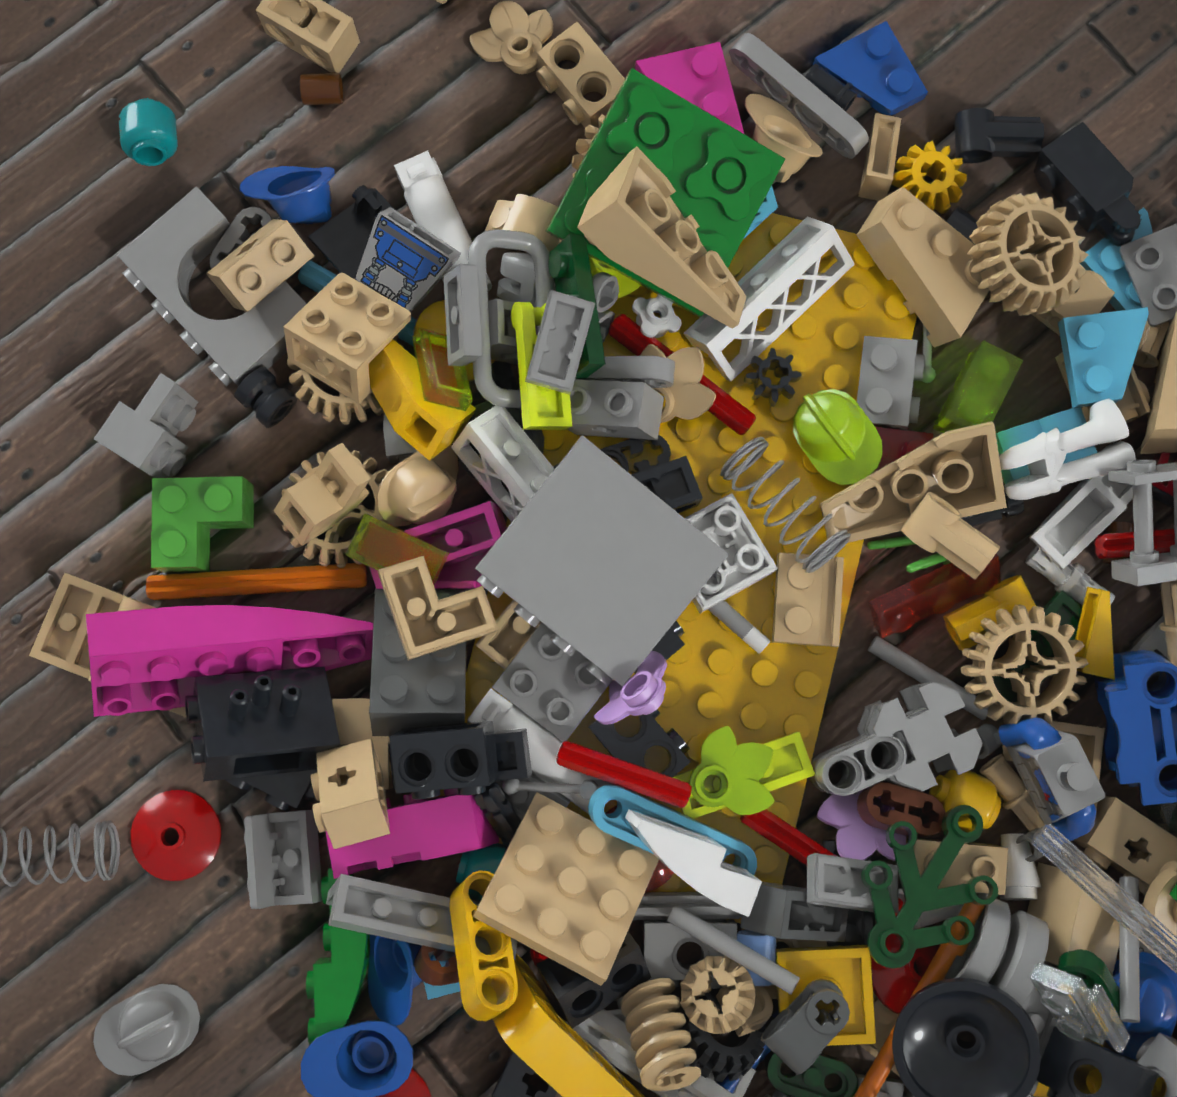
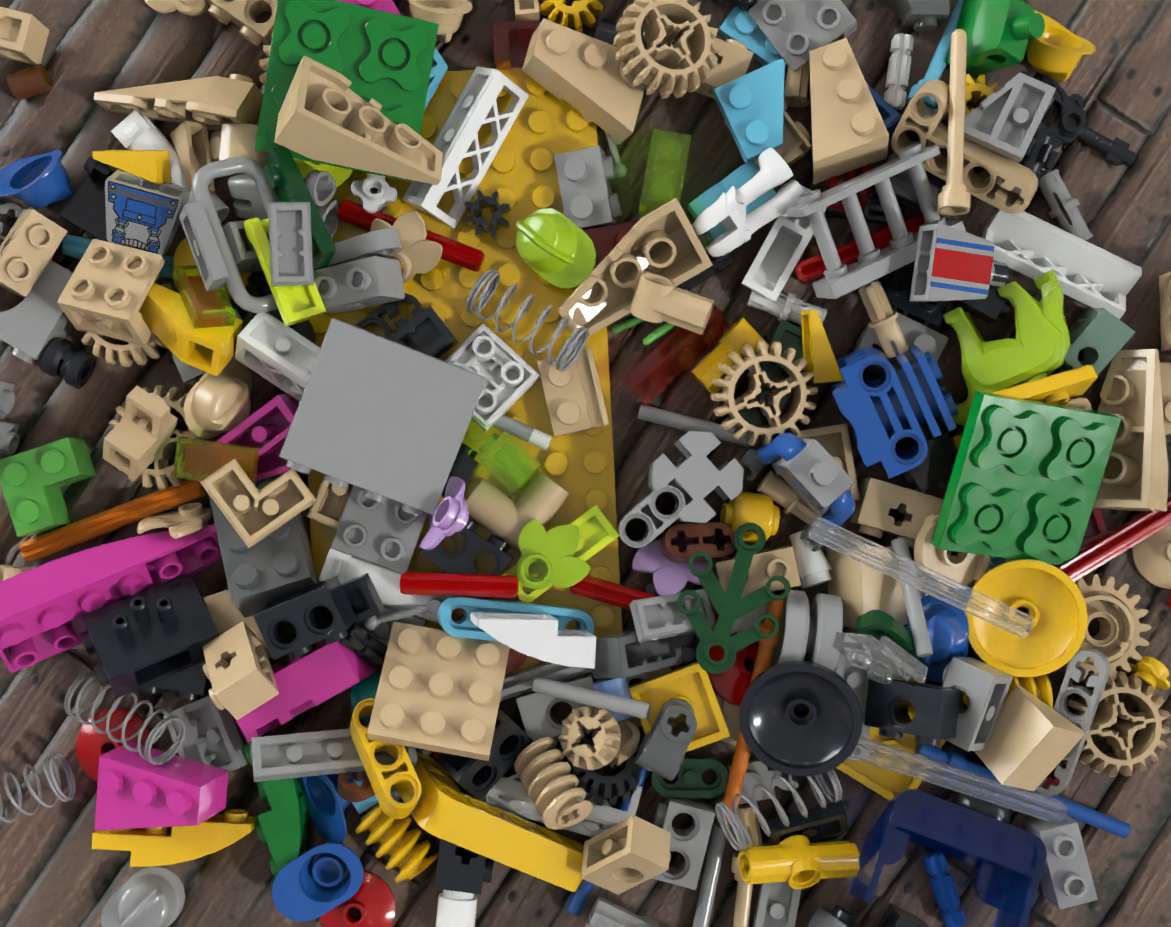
camera: 15 degrees left, 5 degrees up
none -> light grey piece [64,671,186,765]
none -> yellow piece [92,150,172,184]
none -> yellow slope [92,809,259,867]
none -> tan wedge [93,74,263,131]
none -> dark pink wedge [94,741,229,830]
none -> tan plate [137,503,212,539]
none -> tan piece [170,120,215,194]
none -> yellow piece [355,795,439,883]
none -> tan brick [466,471,570,554]
none -> clear neon green brick [478,431,543,495]
none -> clear red panel [493,20,540,70]

